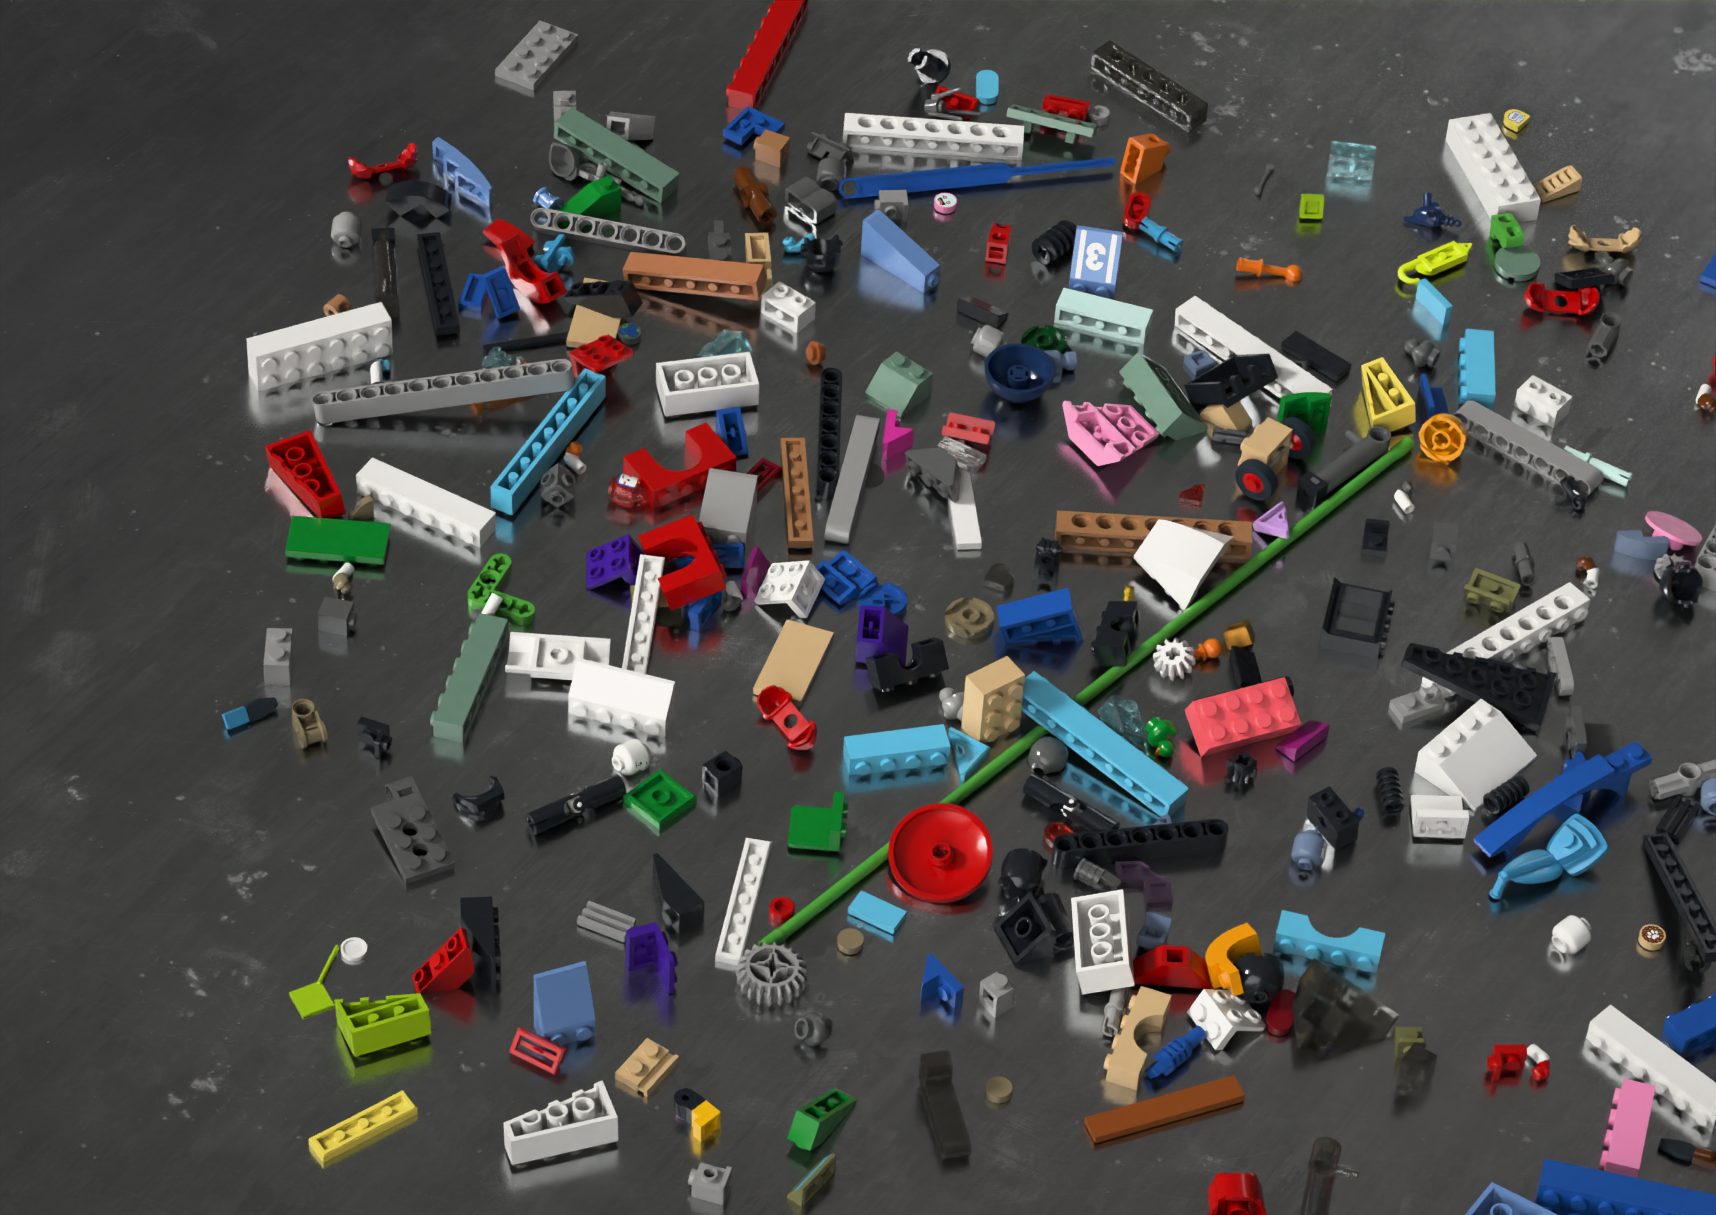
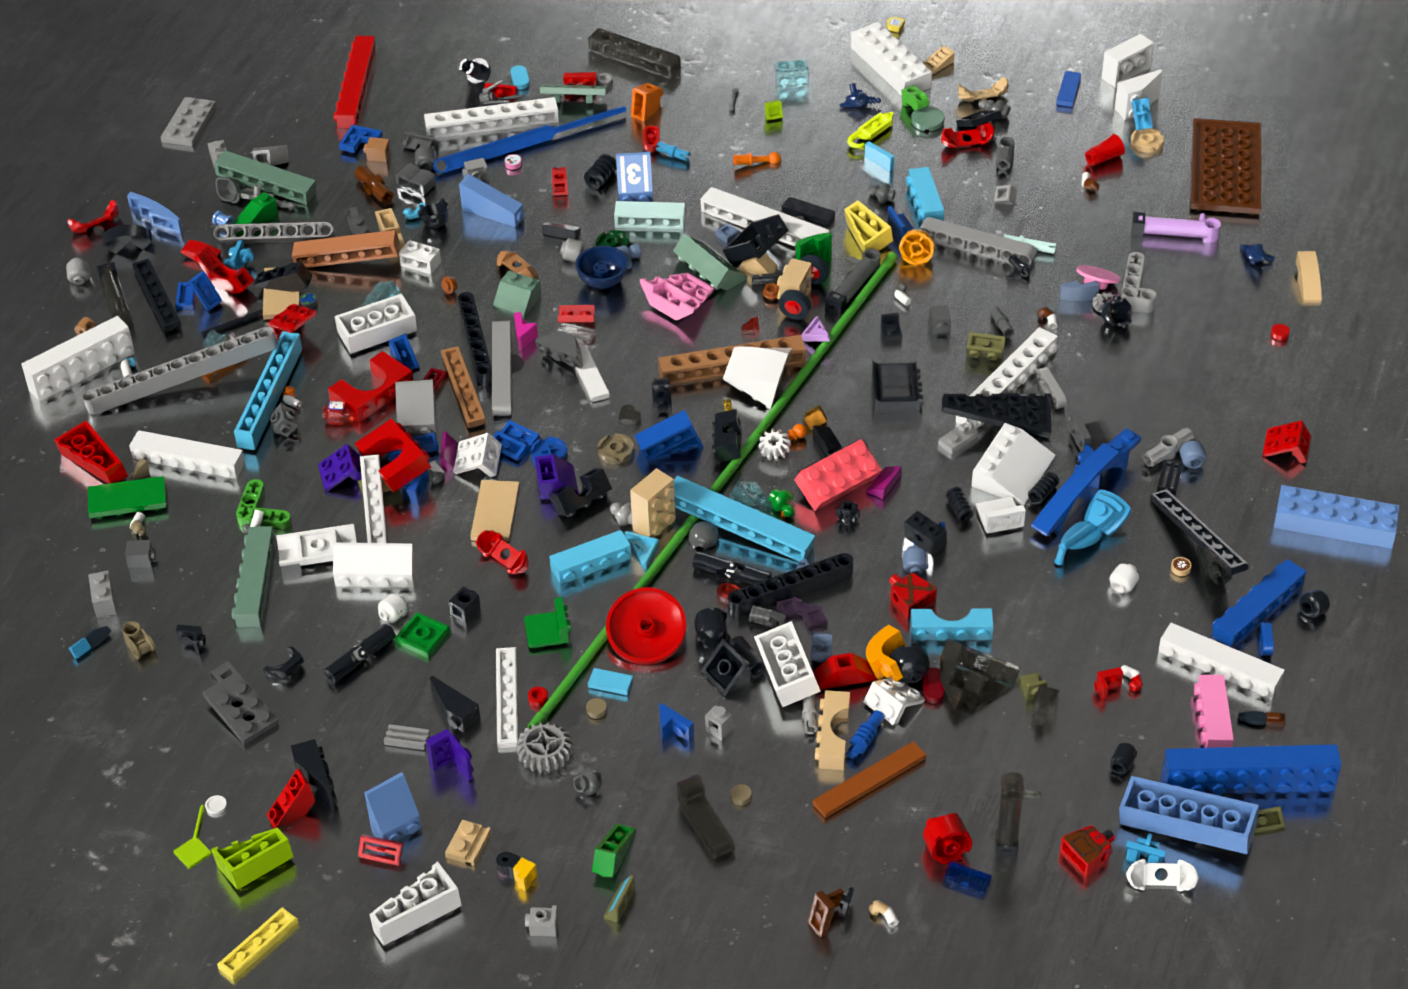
camera: 10 degrees left, 0 degrees up
white brick [1514,375,1572,428] -> none
none -> medium nougat piece [497,250,539,280]
none -> dark orange plate [763,283,779,299]
none -> red torso [889,573,937,619]
none -> light grey slope [994,185,1017,205]
none -> black brick [1110,743,1137,775]

